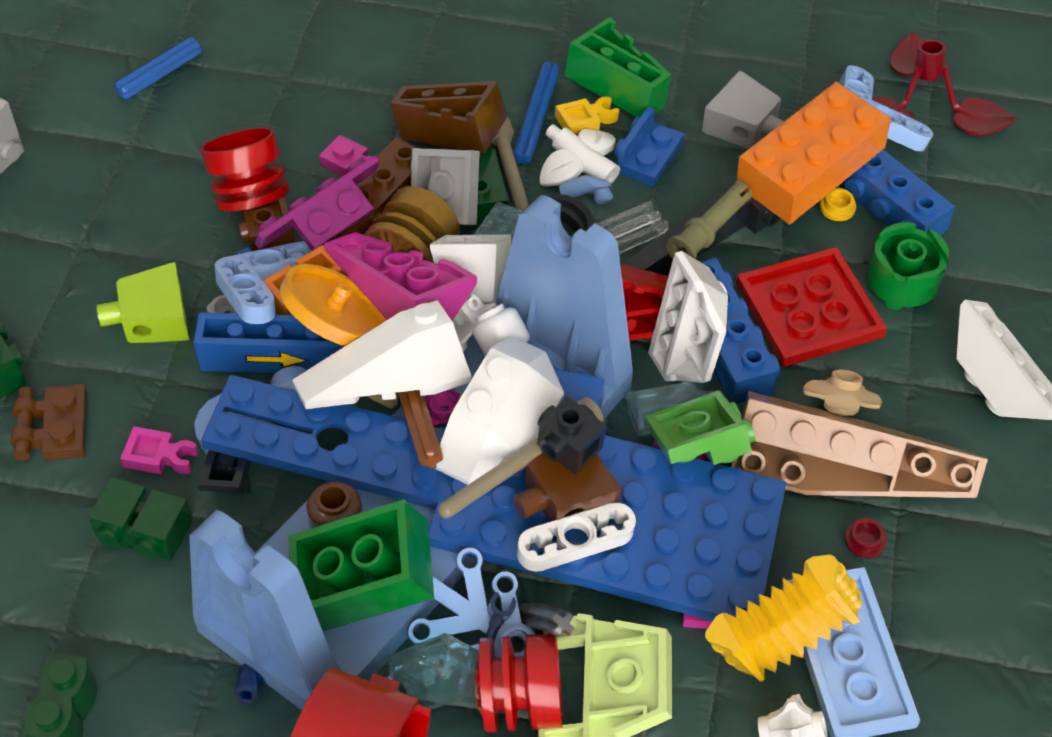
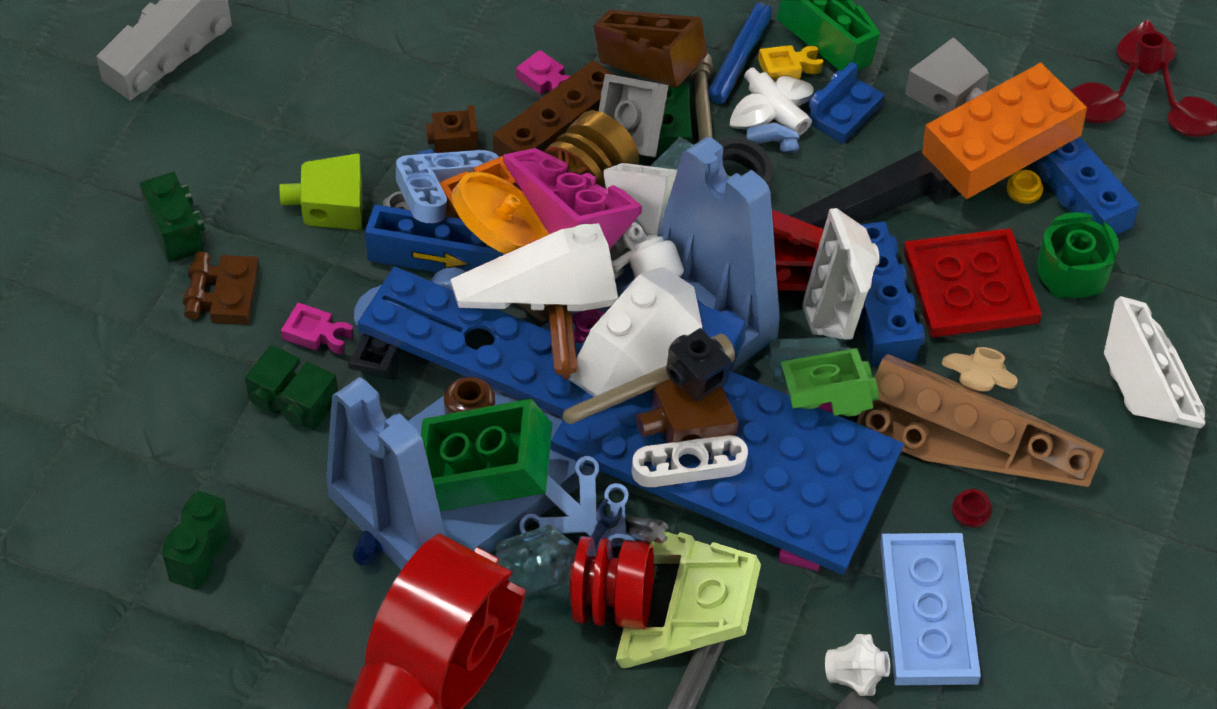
camera: 10 degrees right, 0 degrees up
red wheel [200,127,290,211] -> none
magenta bracket [255,155,380,251] -> none
clear tile [596,201,669,253] -> none
olive pin [666,181,752,259] -> none
yellow piece [705,555,862,682] -> none
light blue beam [839,65,934,151] -> none

